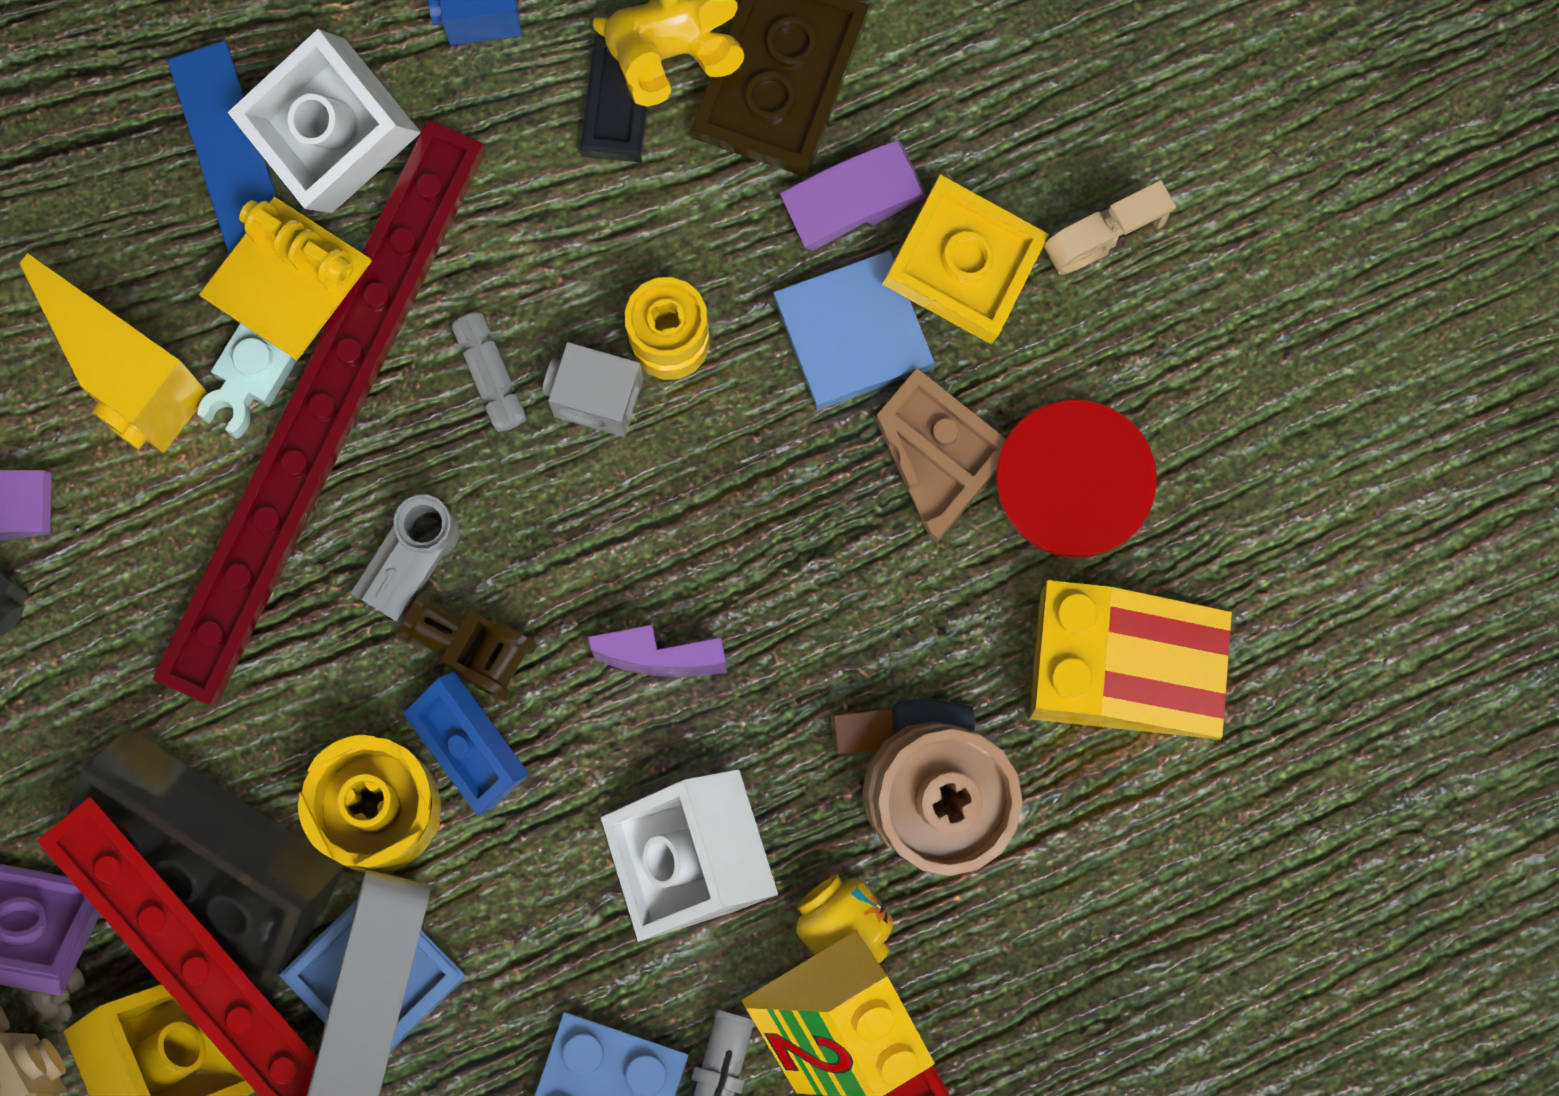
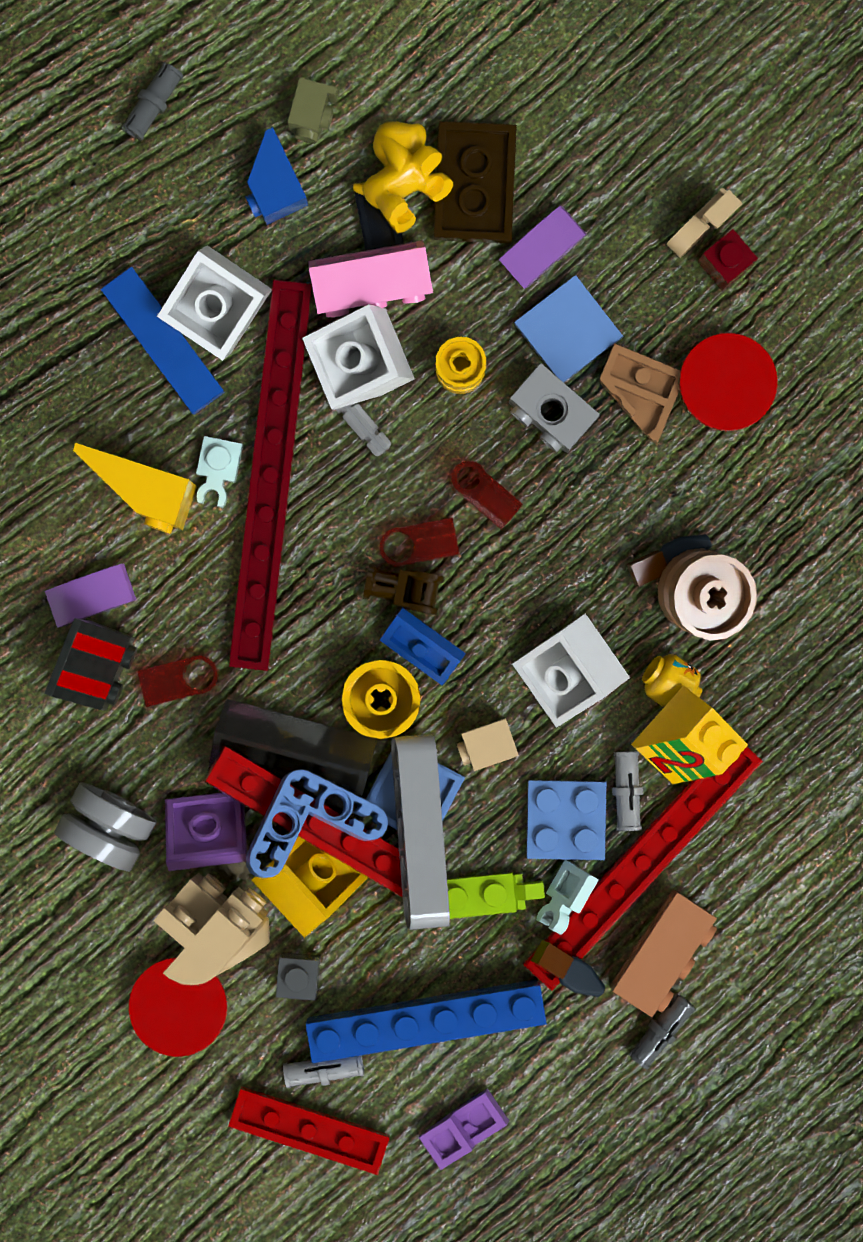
camera: 20 degrees left, 10 degrees up
yellow hinge [199,196,372,361] -> none
light grey piece [351,495,460,623] -> none
light grey brick [543,342,644,437] -> none
medium lavender slope [588,625,727,677] -> none
yellow plate [882,174,1049,344] -> none
yellow slope [1029,580,1232,740] -> none
none -> clear red piece [137,655,219,707]
none -> medium blue beam [245,770,388,878]
none -> white slope [302,304,415,410]
none -> bright pink brick [308,240,433,317]
none -> clear red piece [380,517,460,567]
none -> clear red piece [449,460,523,530]
none -> tan brick [456,718,519,771]
none -> light grey brick [509,363,600,453]
none -> dark red brick [698,229,758,291]

